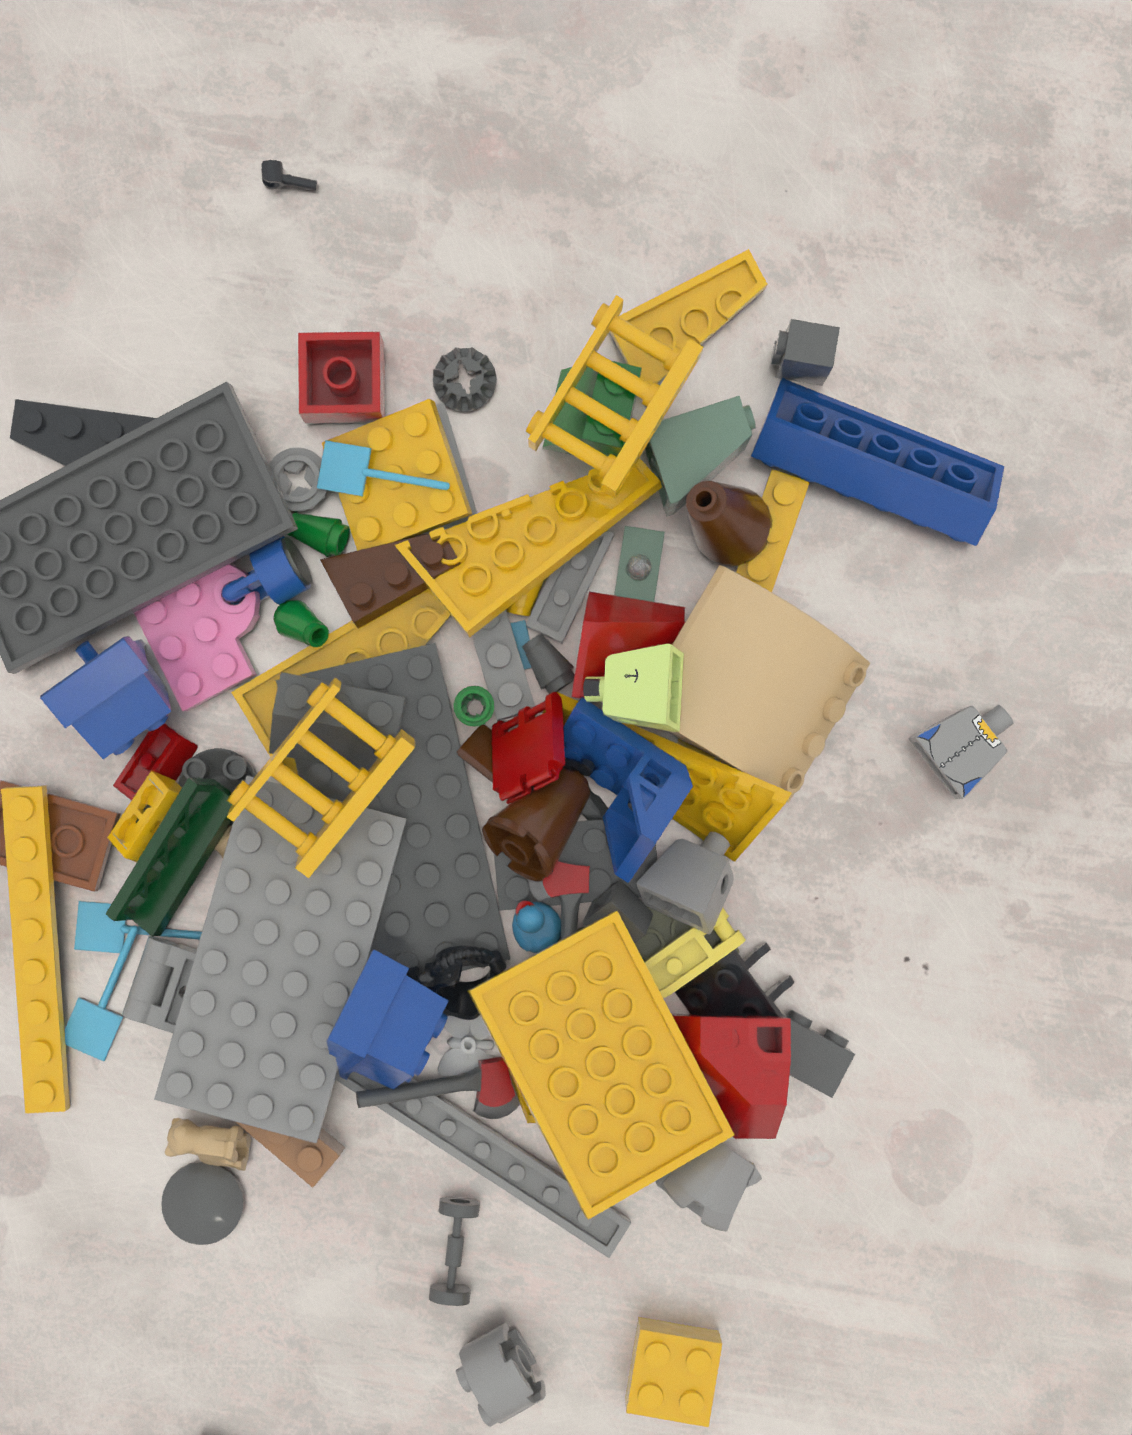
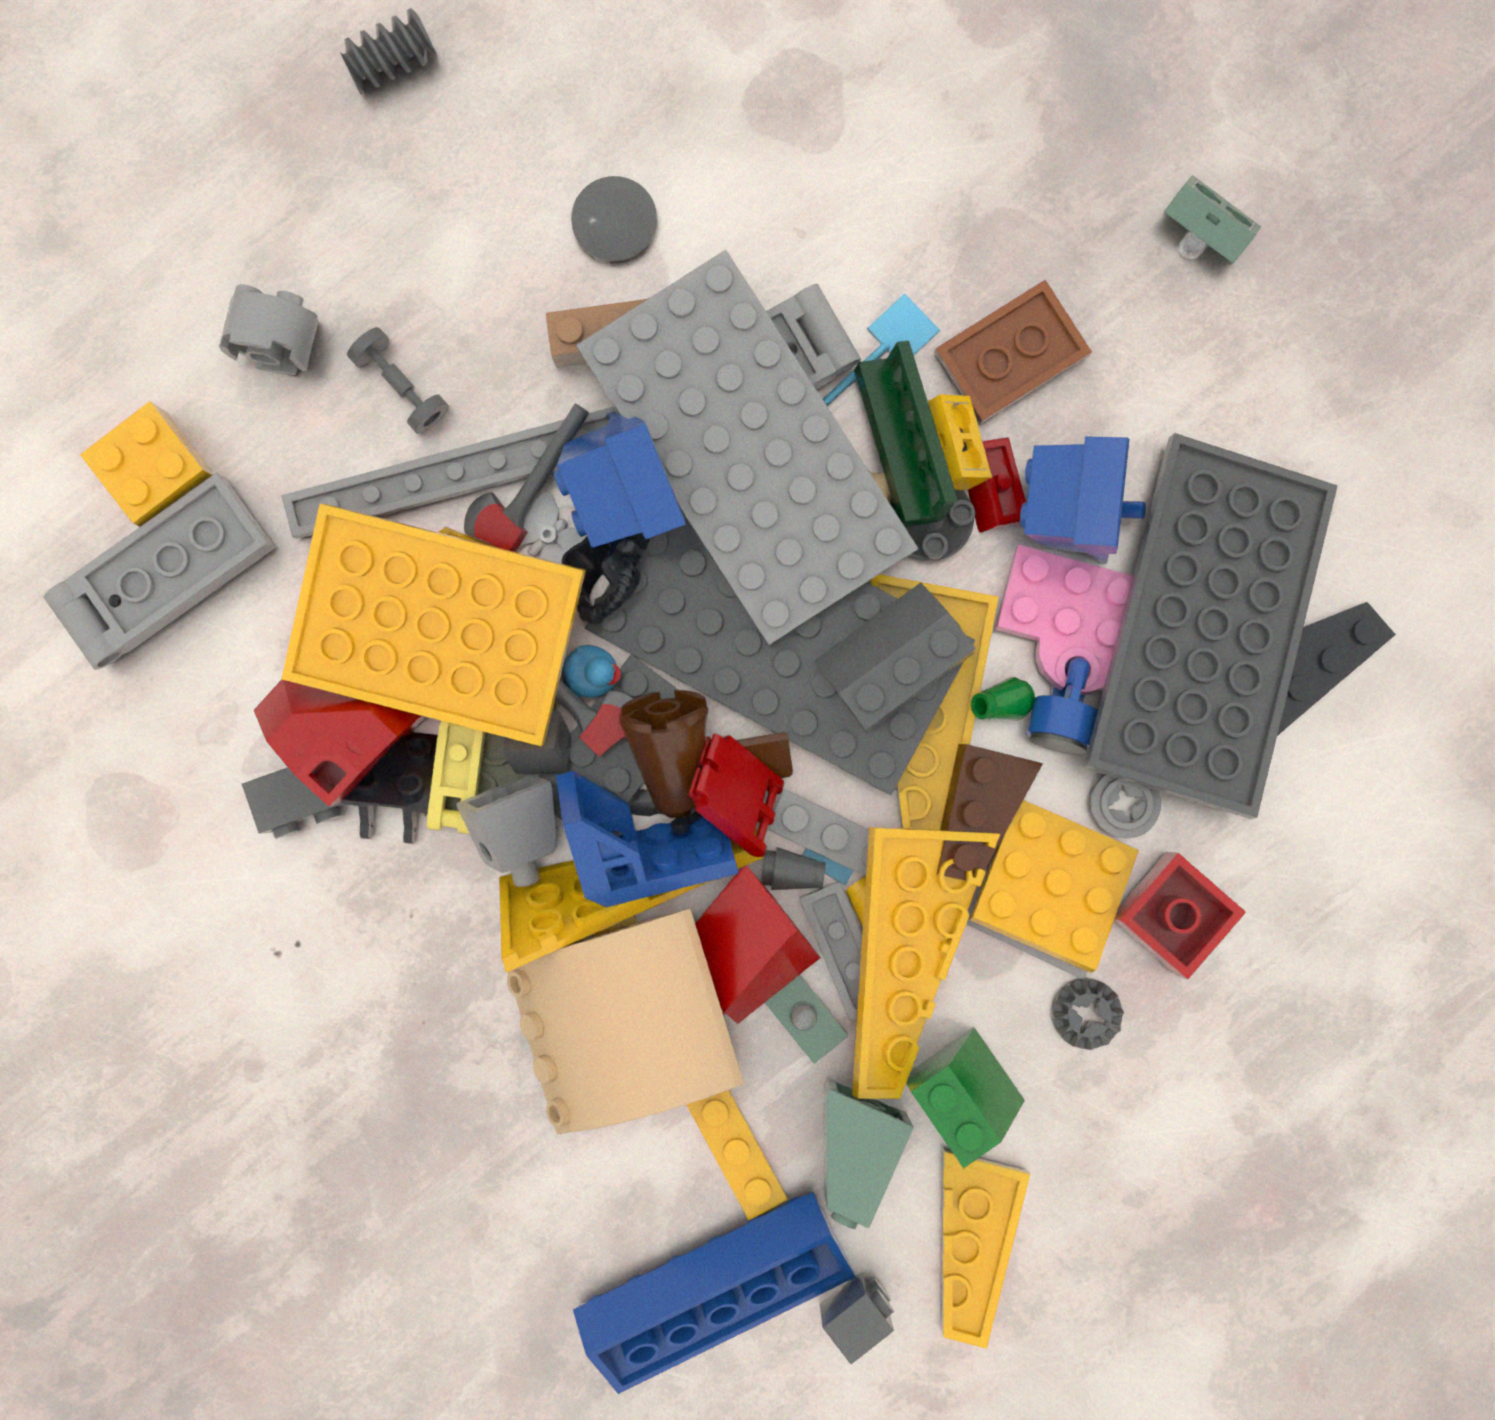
camera: 135 degrees right, 0 degrees up
yellow plate [1,785,70,1114] -> none
medium azure piece [65,925,138,1062] -> none
tan animal [165,1118,251,1171] -> none
yellow fence [227,678,415,878] -> none
black hand [261,160,317,191] -> none
green cone [287,513,350,557] -> none
medium azure piece [317,440,450,497] -> none
green cone [454,686,494,727] -> none
yellow fence [526,295,703,499] -> none
yellowish green torso [583,644,684,732] -> none
light grey piece [656,1143,762,1232] -> none
reddish brown cone [686,481,773,566] -> none
light grey torso [908,705,1014,799] -> none
none -> light grey hinge [43,473,275,670]

